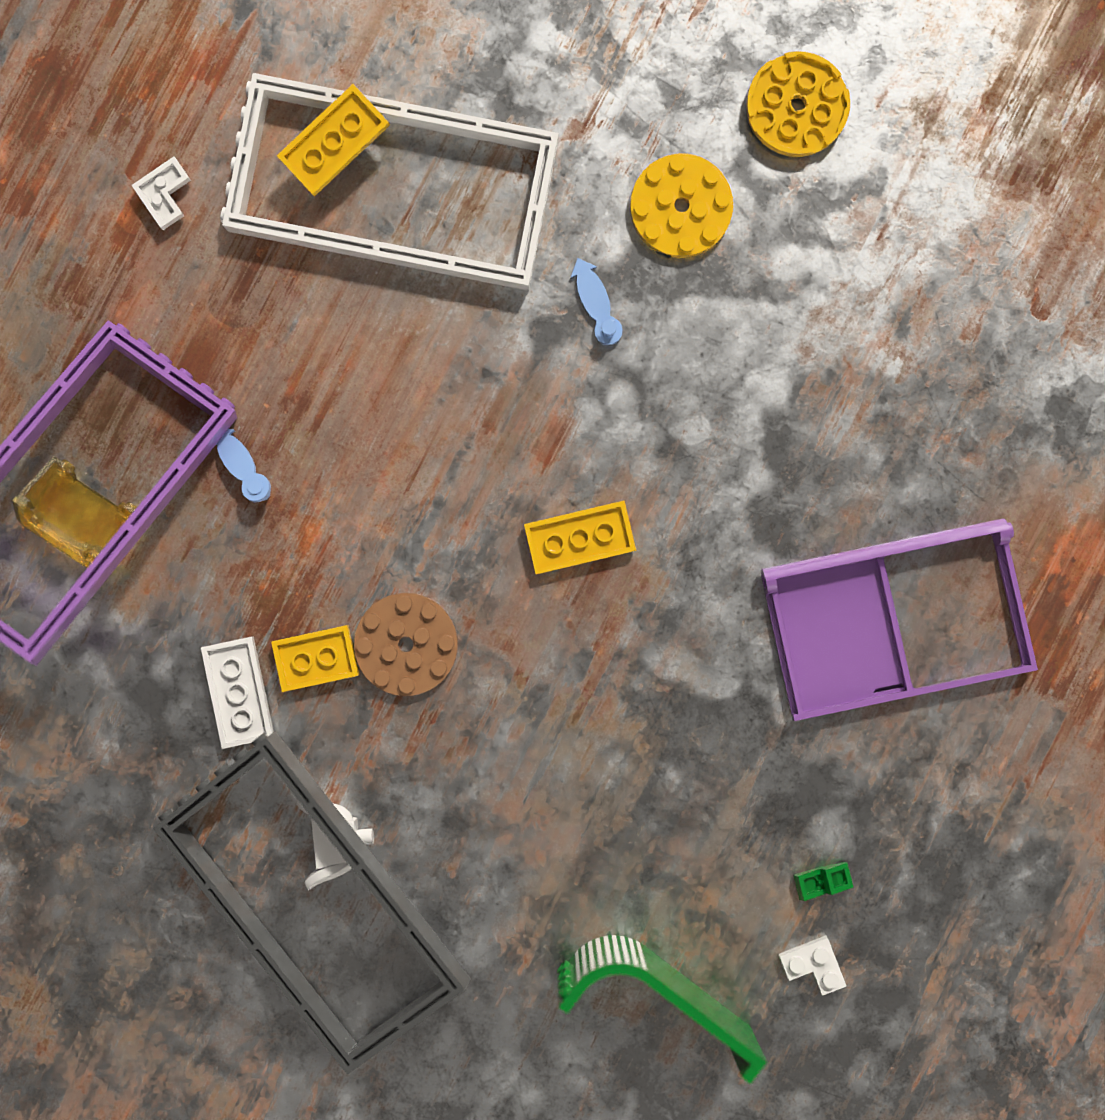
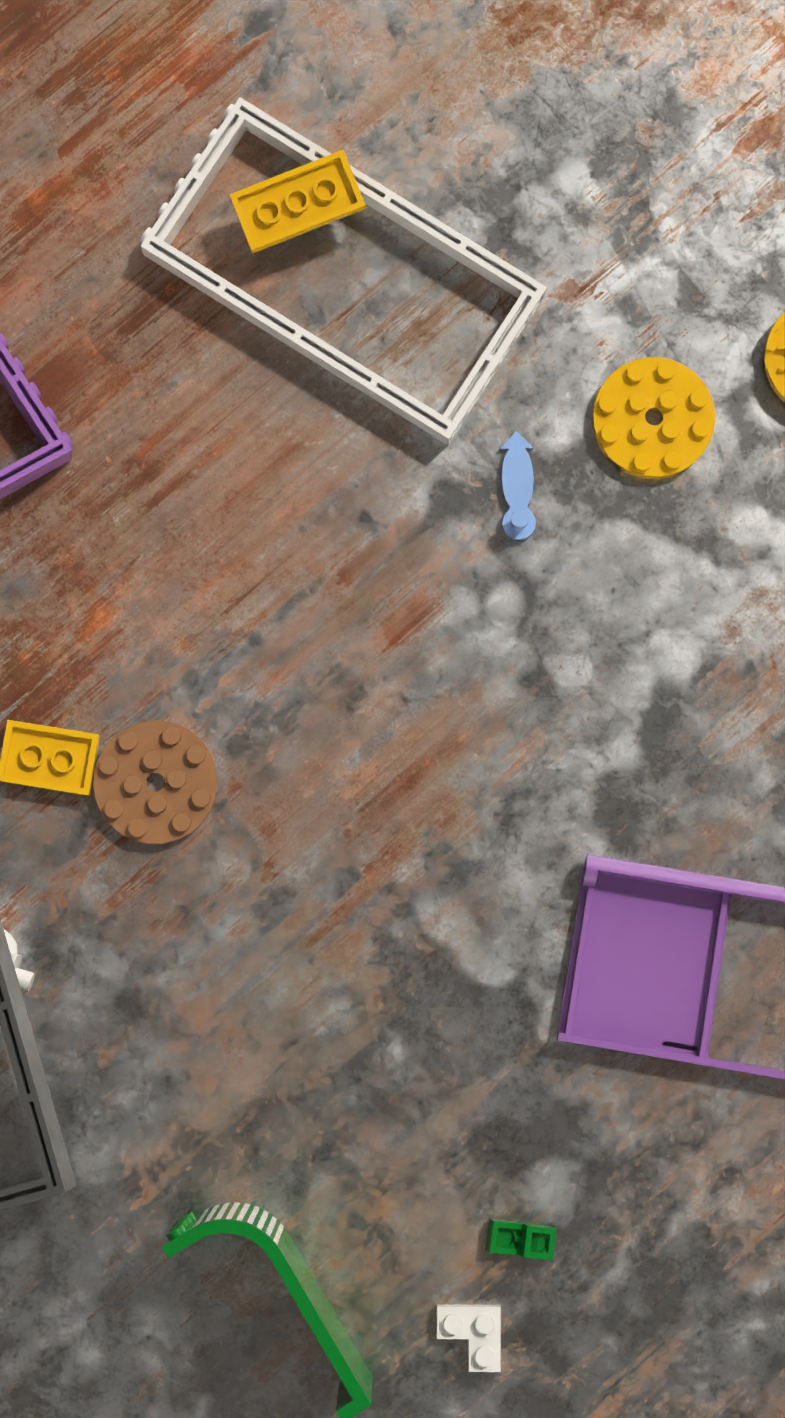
camera: 25 degrees right, 5 degrees down
white plate [132,157,191,230] -> none
light blue brick [216,429,271,502] -> none
yellow plate [524,501,636,574] -> none

